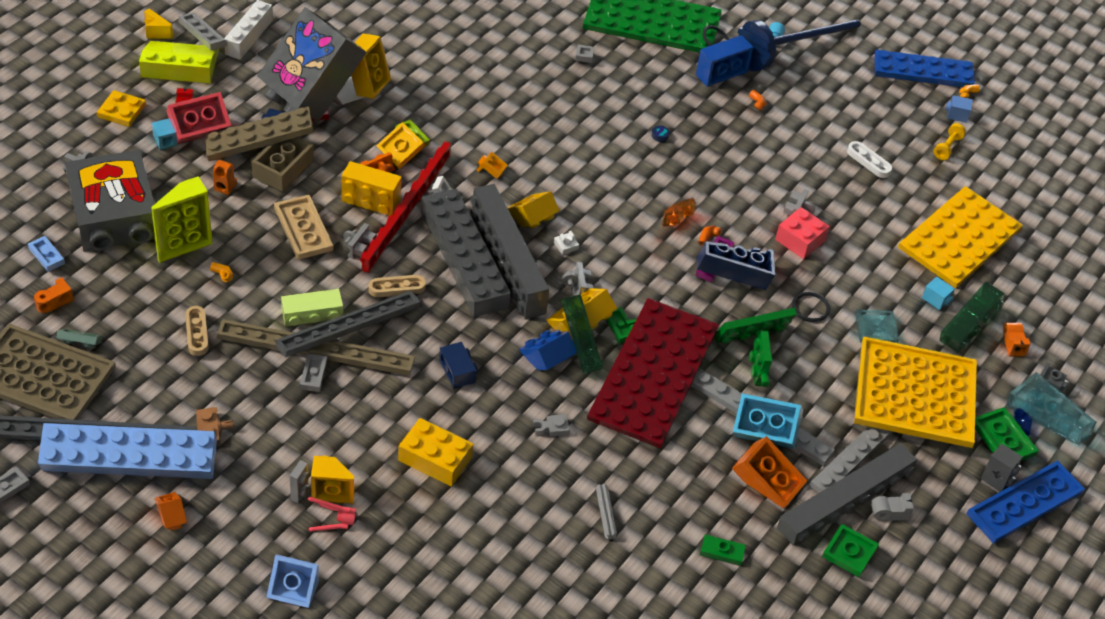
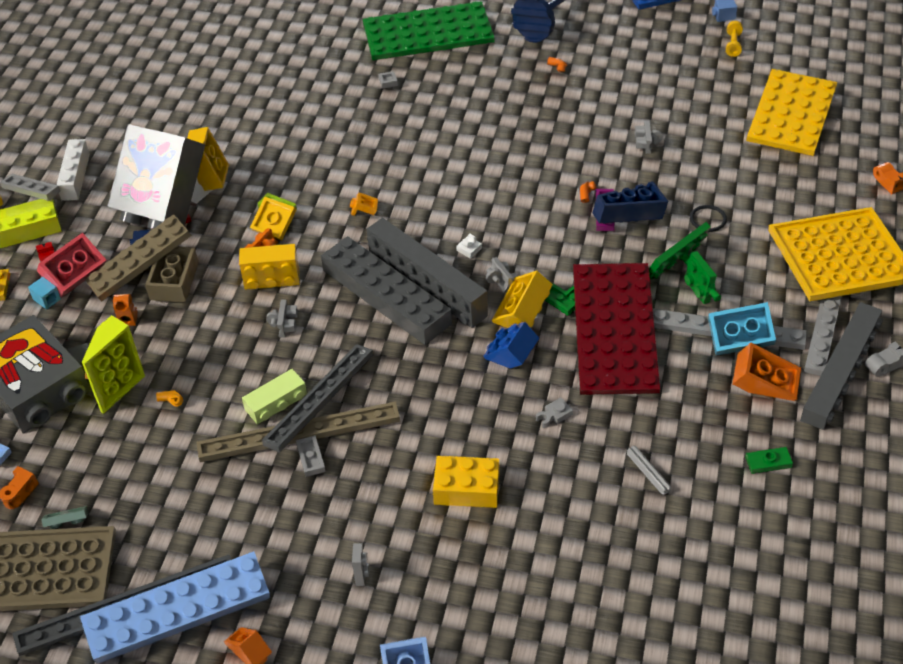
camera: 15 degrees left, 0 degrees up
tan plate [185,306,209,356] -> none
medium nougat plate [196,407,234,445] -> none
tan plate [274,195,333,260] -> none
coral plant [308,497,356,531] -> none
yellow slope [311,455,354,504] -> none
red plate [360,141,451,273] -> none
tan plate [369,275,426,297] -> none
white tile [428,176,452,195] -> none
dark blue brick [439,341,478,389] -> none
yellow slope [507,191,560,229] -> none
clear green plate [561,294,604,375] -> none
dark blue tile [651,125,669,142] -> none
clear orange slope [662,198,696,227] -> none
blue brick [696,35,753,87] -> none
black piece [702,25,729,47] -> none
coral brick [775,207,830,259] -> none
green plate [822,524,879,578] -> none
white plate [847,141,892,178] -> none
clear light blue tile [855,310,899,343] -> none
medium azure brick [922,277,955,310] -> none
clear green wedge [939,282,1005,353] -> none

